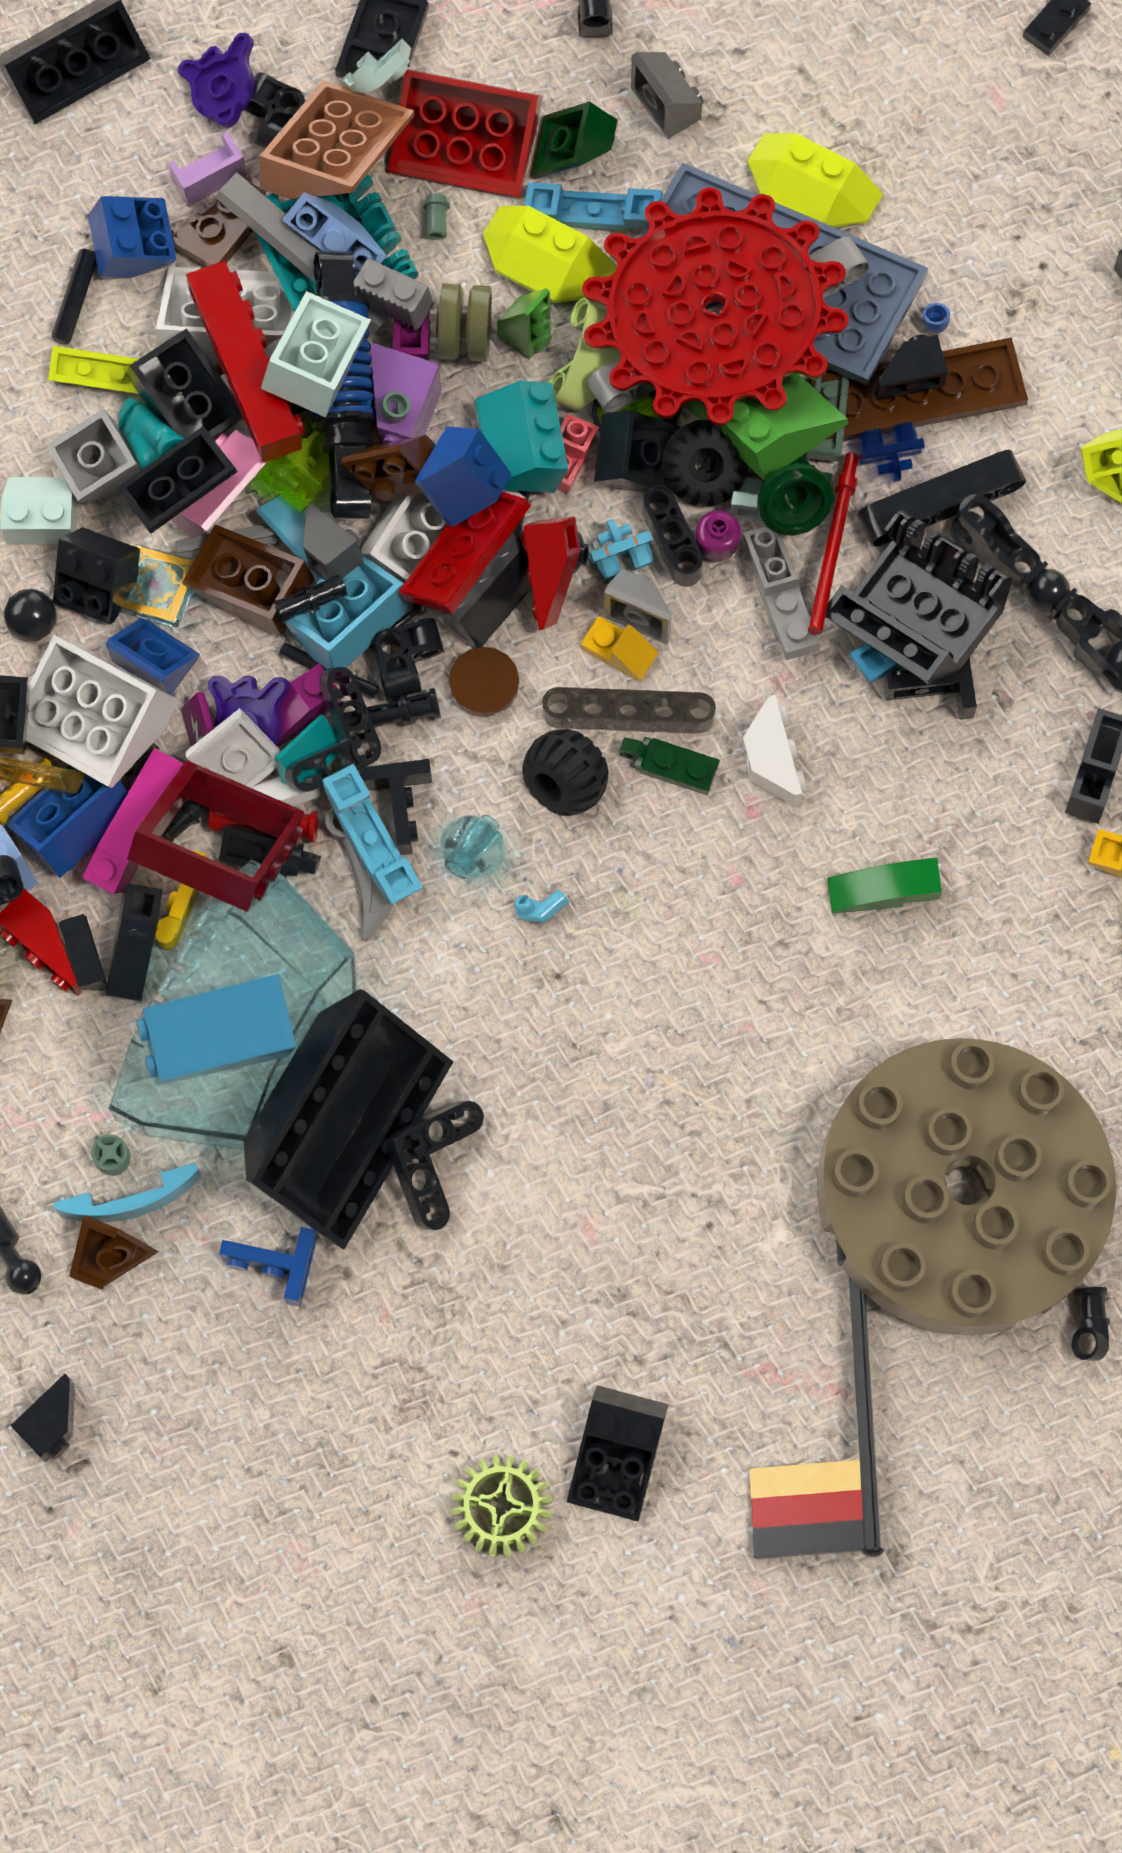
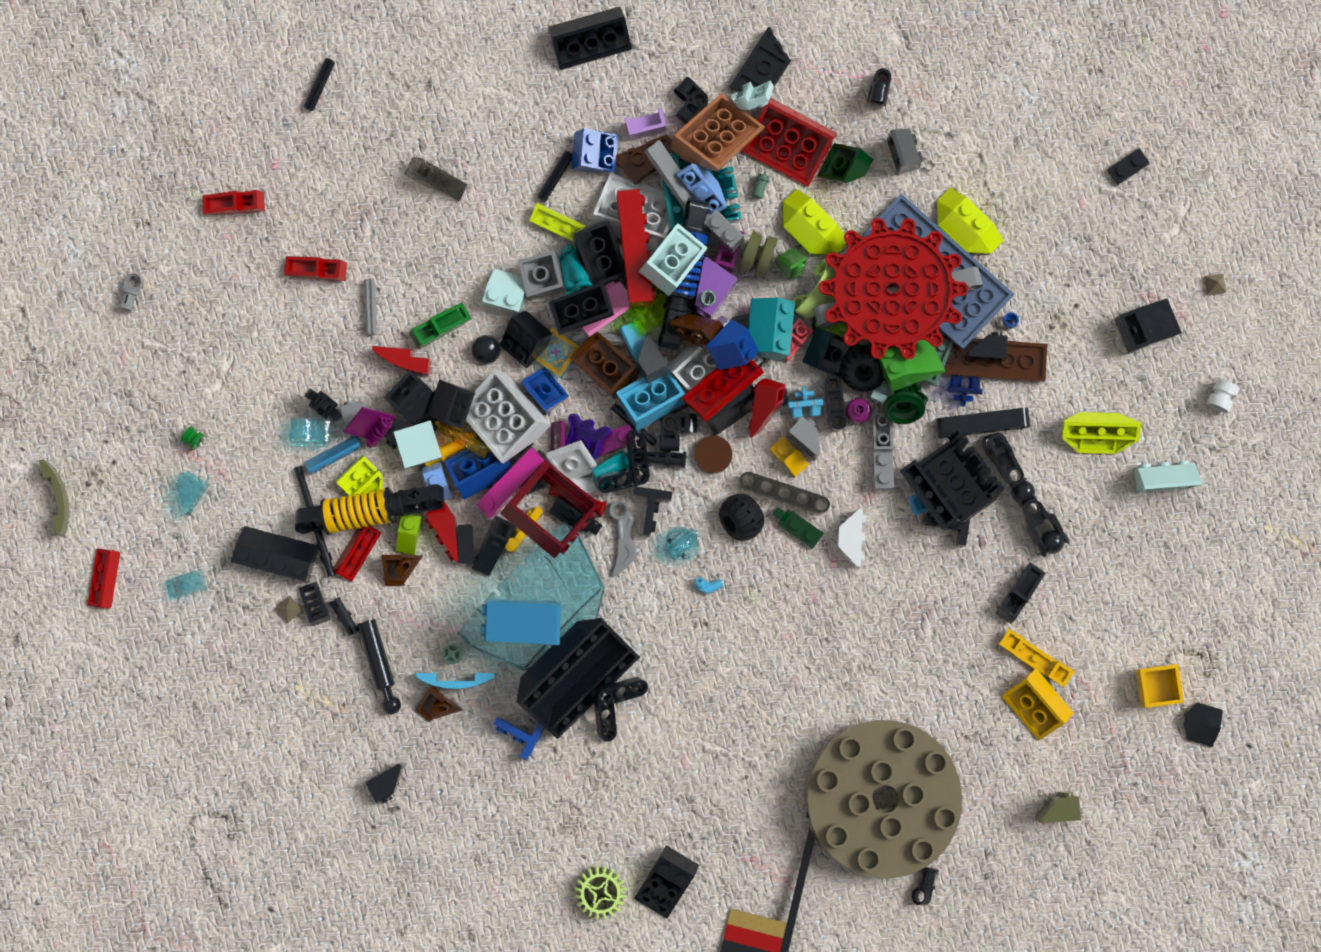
camera: 10 degrees right, 10 degrees up
dark purple tile [178,33,255,128] -> none
black pin [274,574,348,623] -> none
medium azure slope [322,764,423,905] -> none
dark azure slope [524,182,662,230] -> none
red bar [808,452,859,635] -> none
green slope [827,857,942,914] -> none

